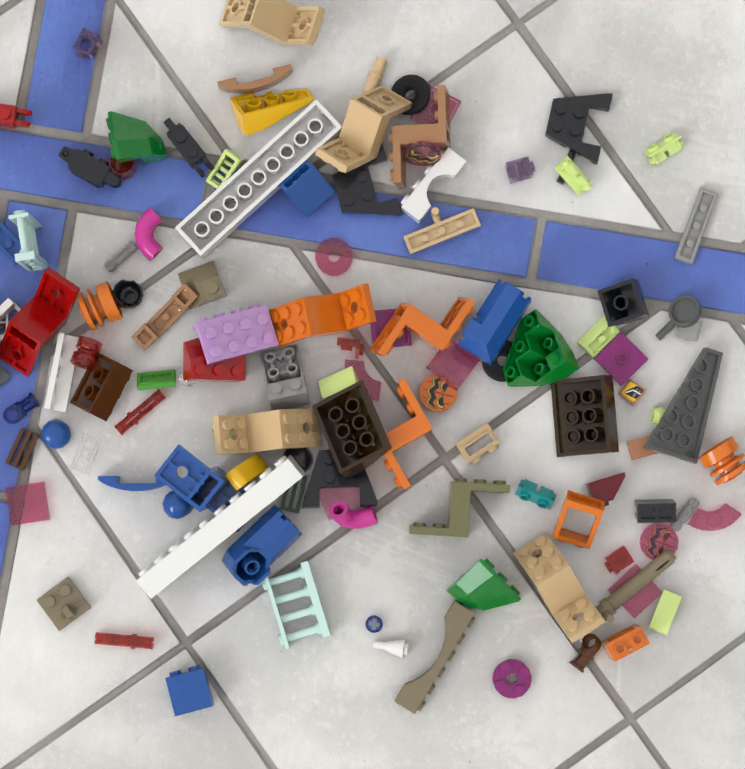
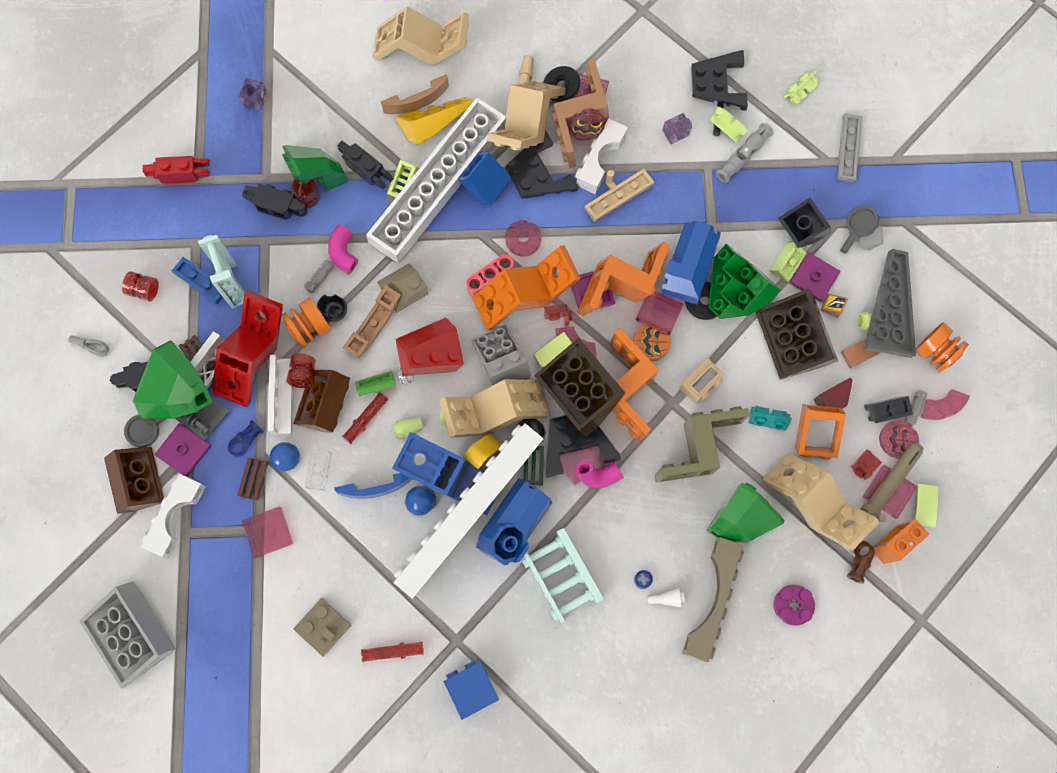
camera: 20 degrees left, 10 degrees down
lavender bracket [192,304,279,365] -> none
none -> yellowish green cone [393,418,423,439]
none -> coral beam [466,254,514,297]
none -> light grey piece [716,123,774,184]

